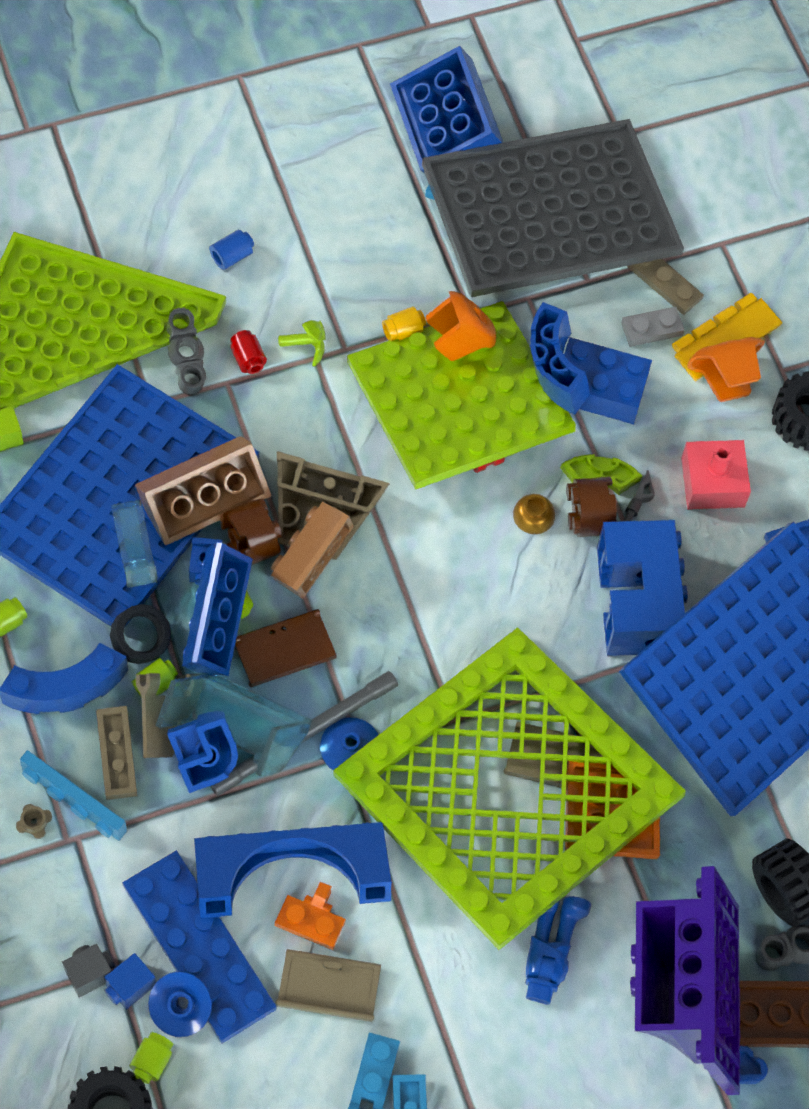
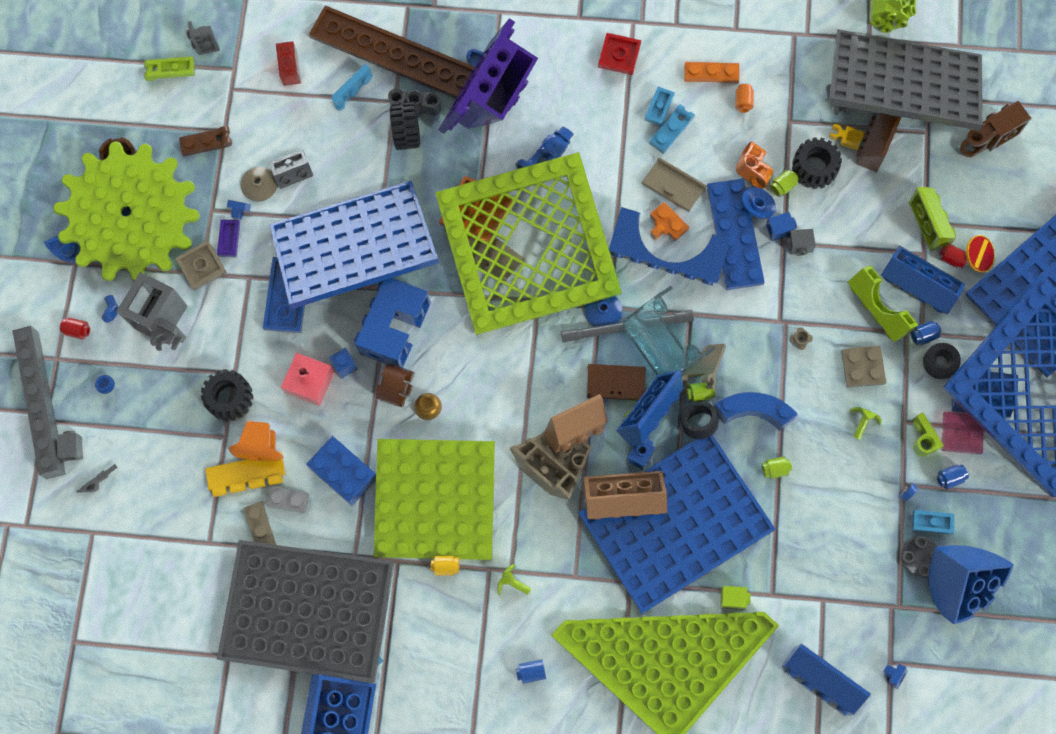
camera: 145 degrees left, 10 degrees up
dark azure plate [20,750,127,841] -> none
dark tan plate [96,706,137,800] -> none
clear light blue arch [111,500,158,588] -> none
dark grey piece [167,308,206,395] -> none
blue brick [167,711,239,793] -> none
reddish brown brick [220,499,282,565] -> none
red brick [230,330,267,374] -> none
orange piece [425,291,496,361] -> none
blue brick [530,302,590,415] -> none
lime tile [560,454,642,495] -> none
dark grey hand [623,470,655,521] -> none
none -> blue brick [329,348,358,379]
none -> orange piece [735,141,773,189]

